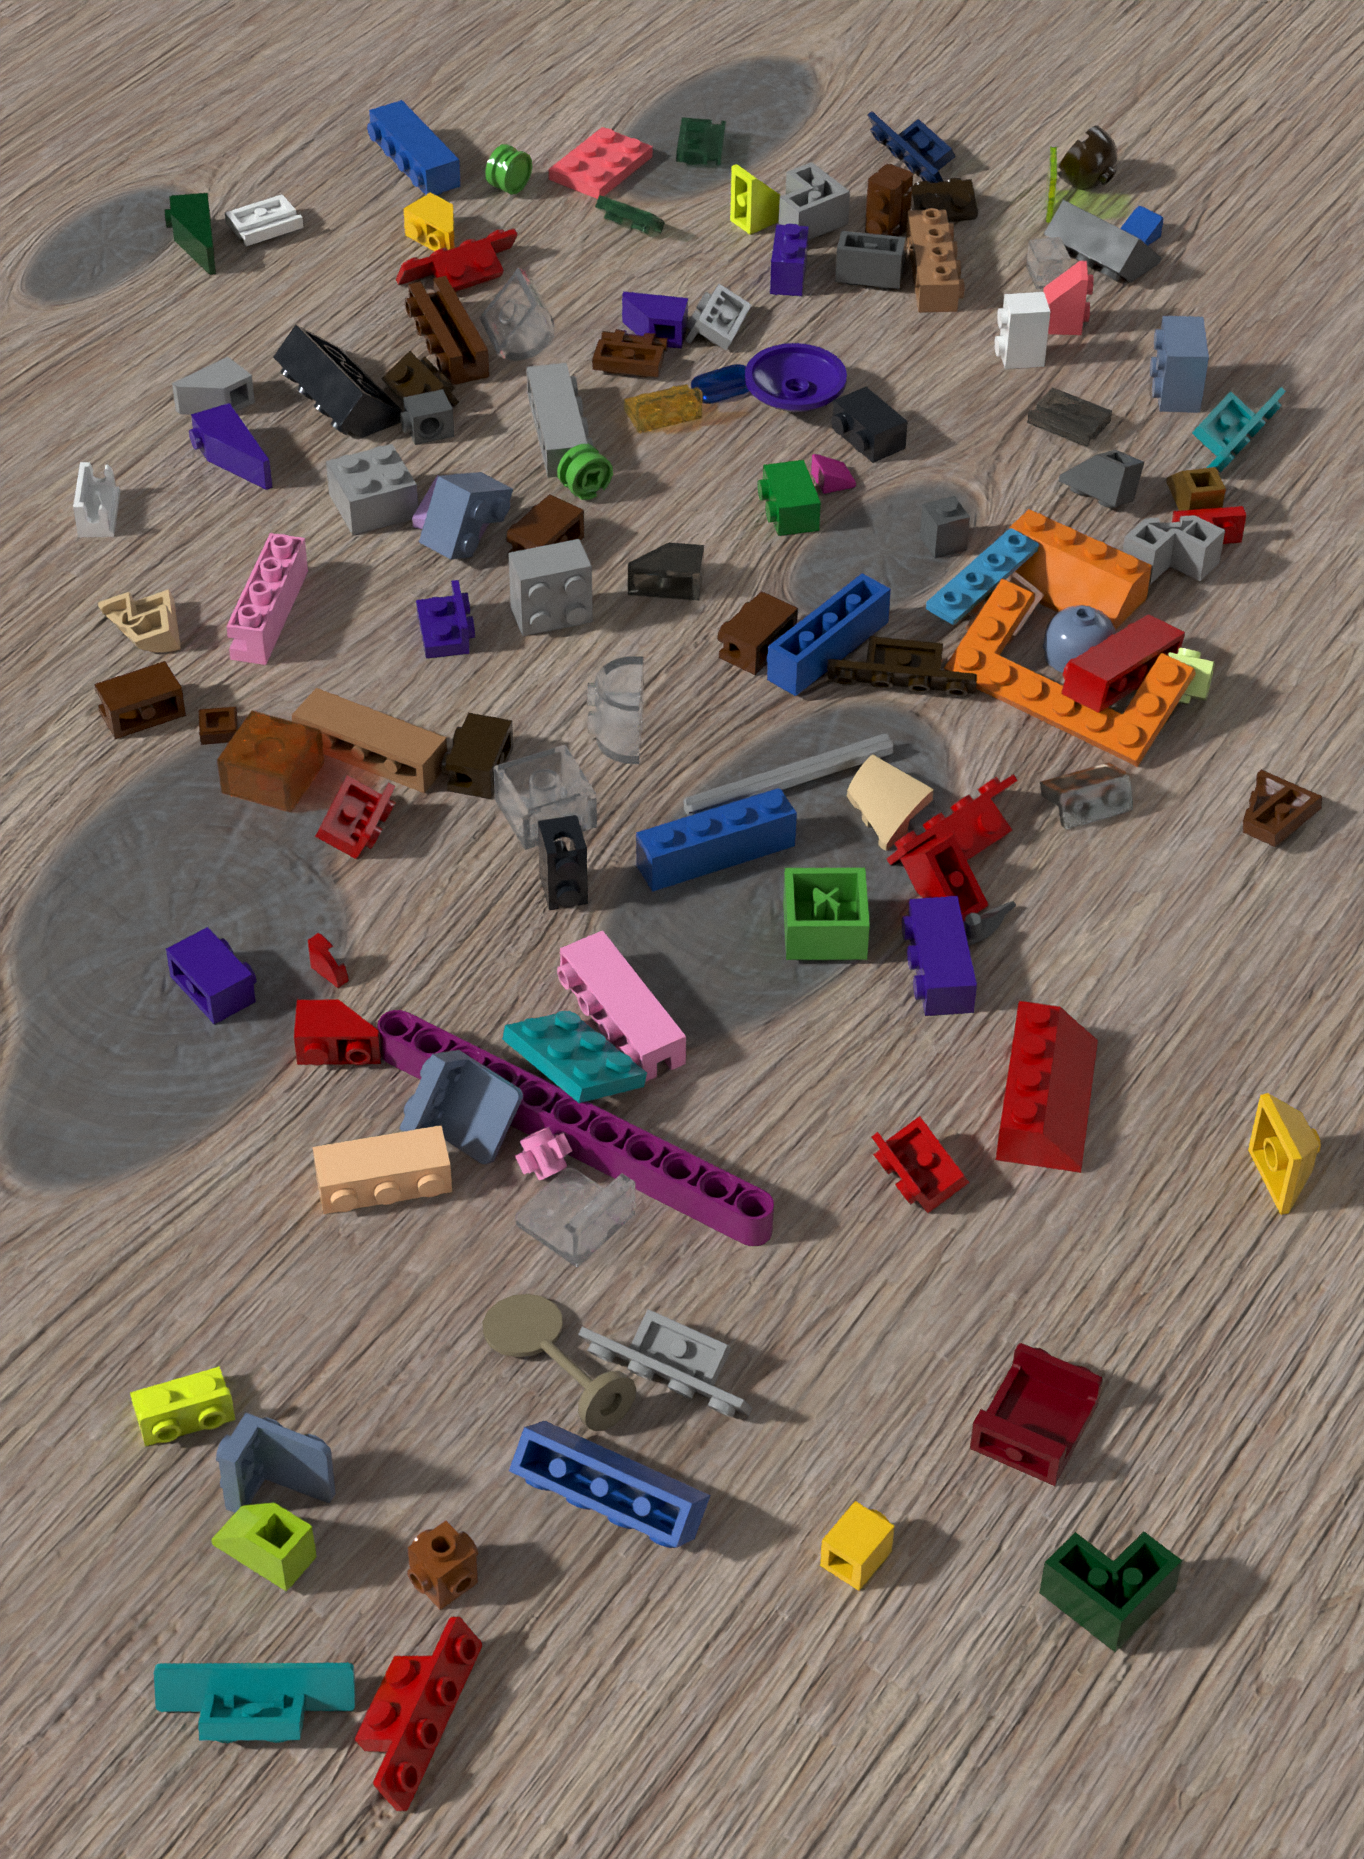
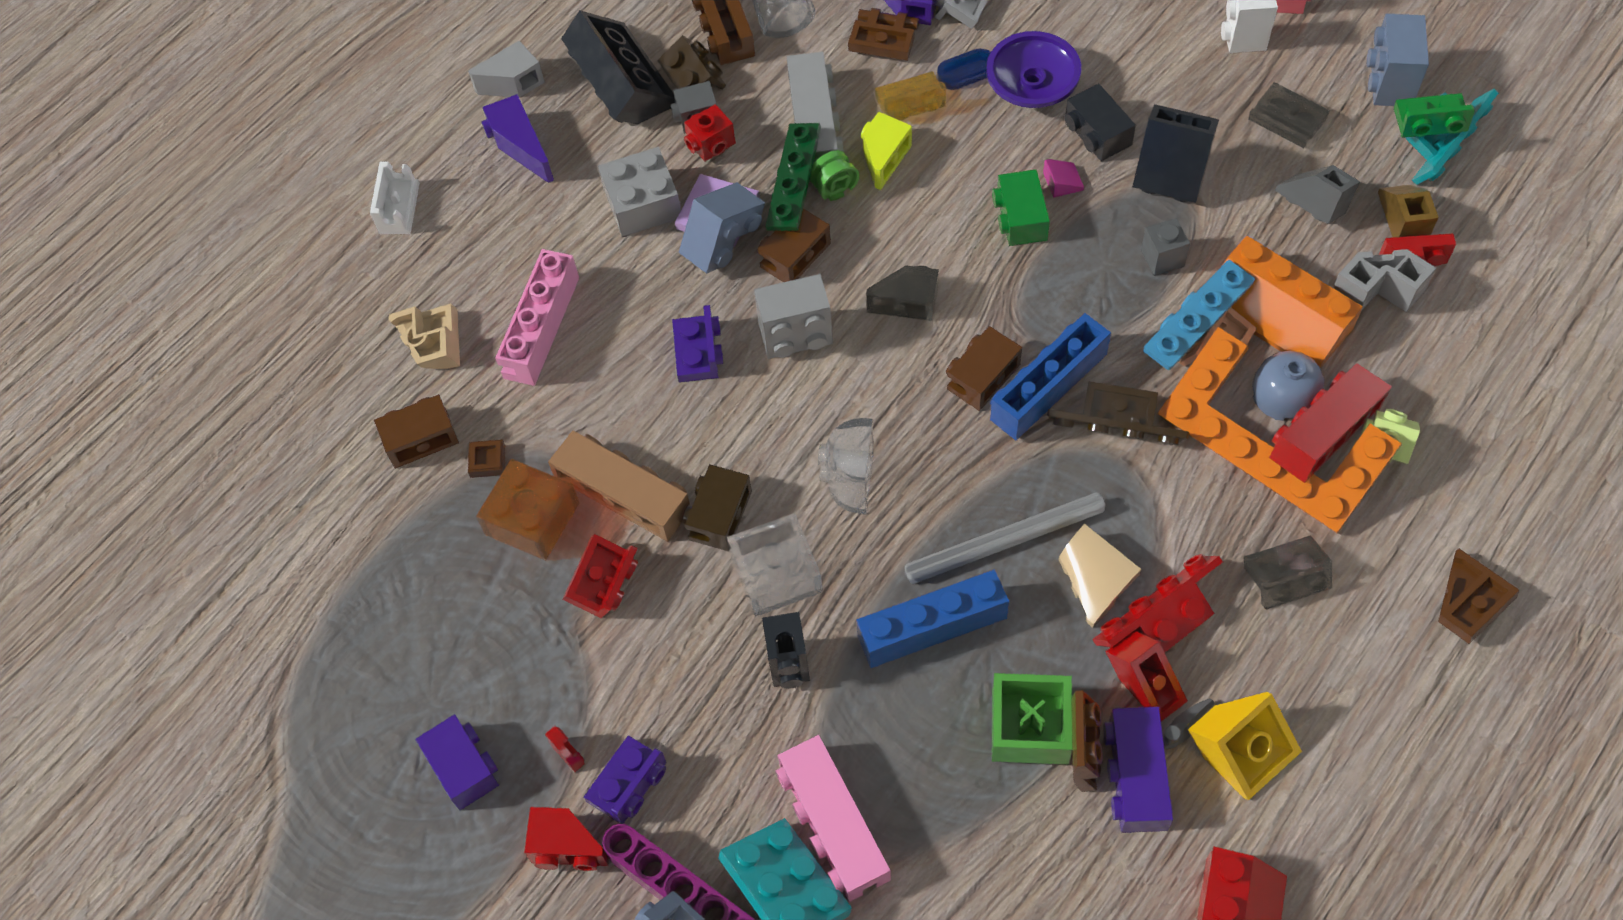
camera: 10 degrees right, 15 degrees up
none -> dark purple bracket [584,735,667,824]
none -> red brick [684,104,736,162]
none -> dark green bracket [765,123,821,231]
none -> neon yellow slope [861,112,912,190]
none -> reddish brown slope [1072,690,1103,792]
none -> black brick [1132,104,1219,203]
none -> yellow slope [1188,692,1302,800]
none -> green bracket [1394,93,1475,138]

